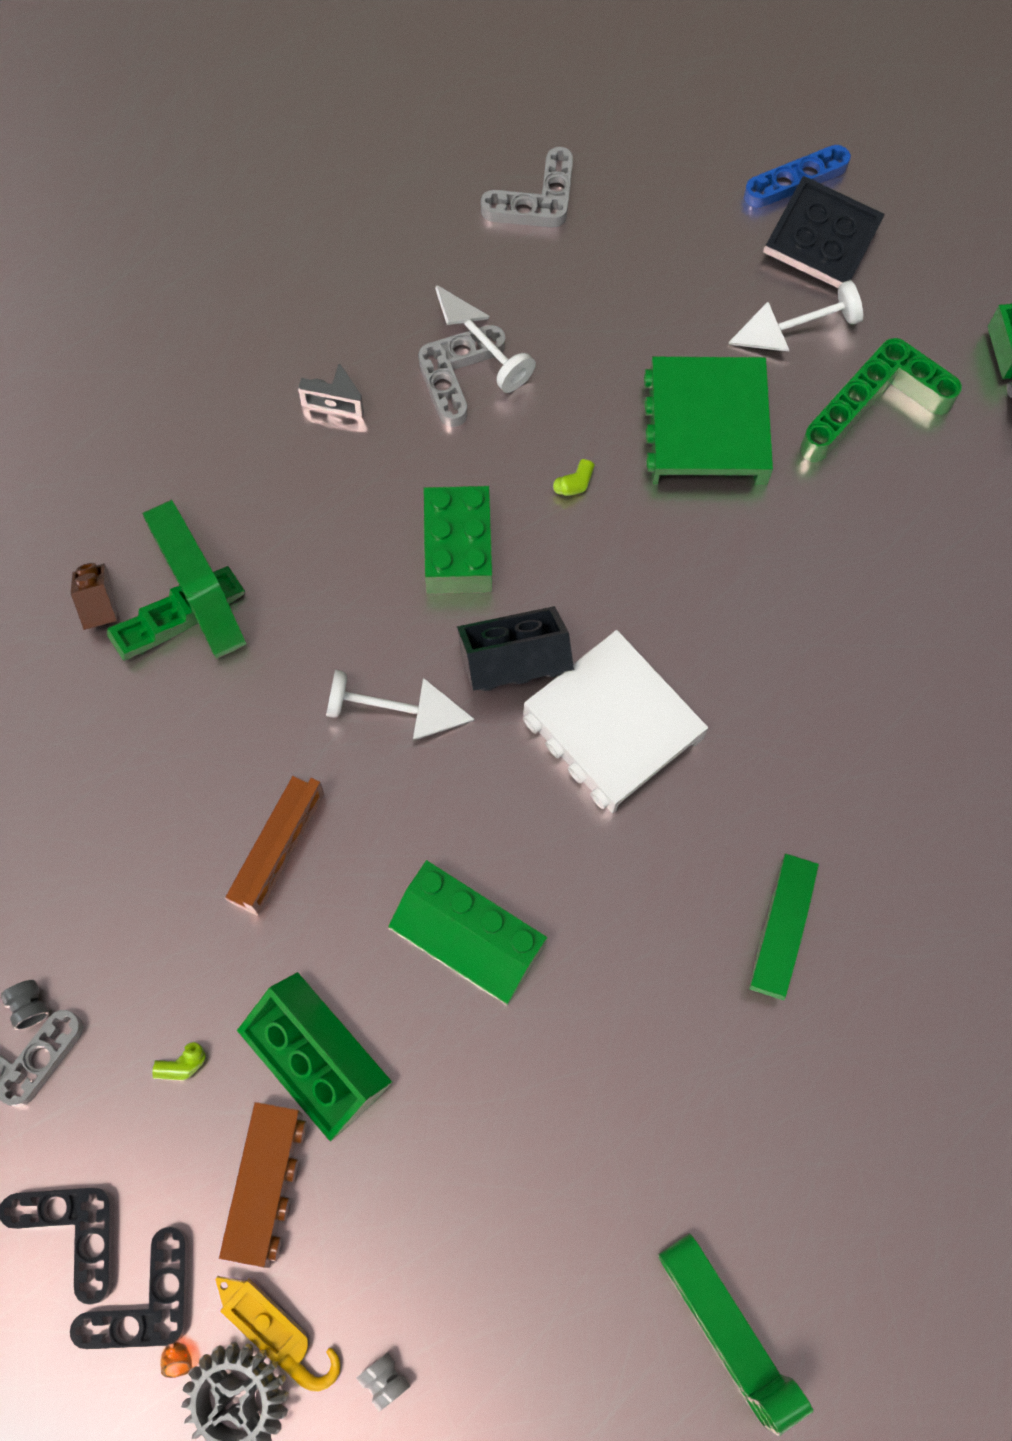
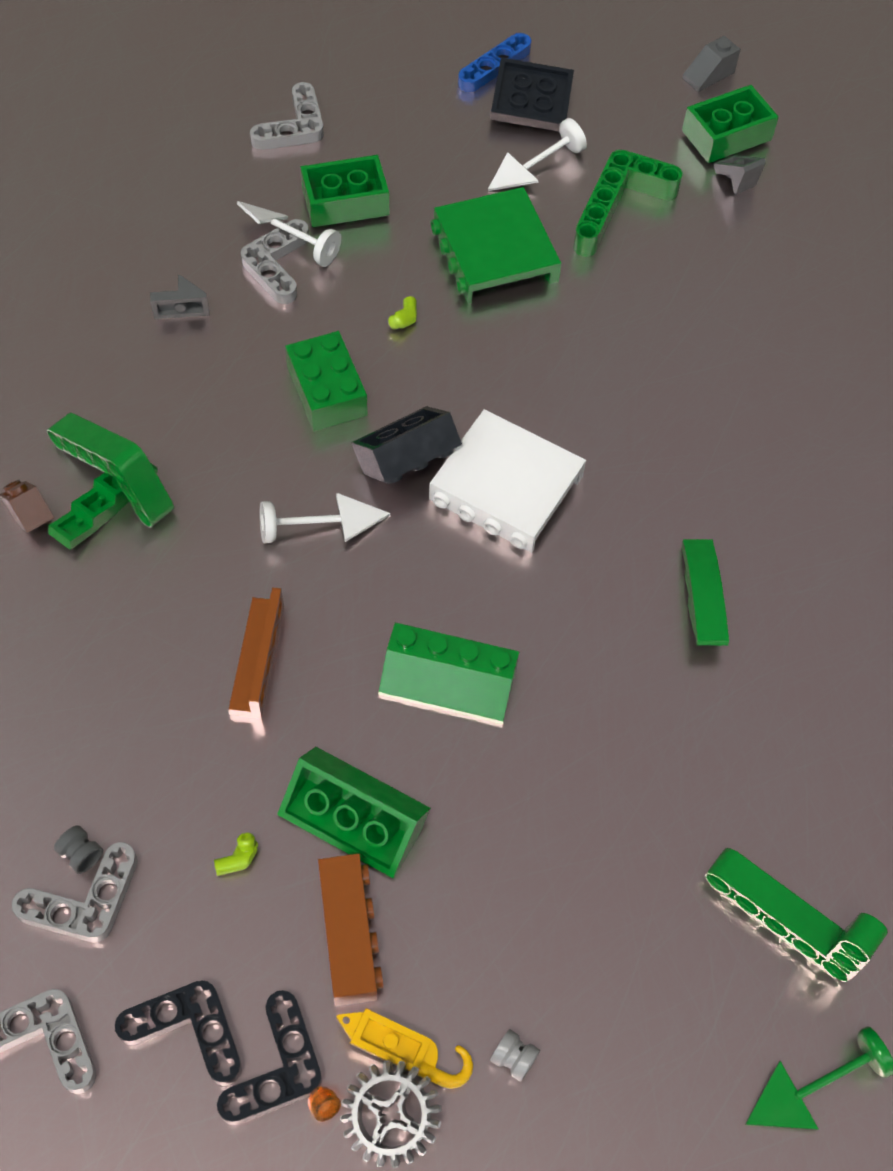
camera: 20 degrees left, 10 degrees down
none -> green brick [300,155,390,227]

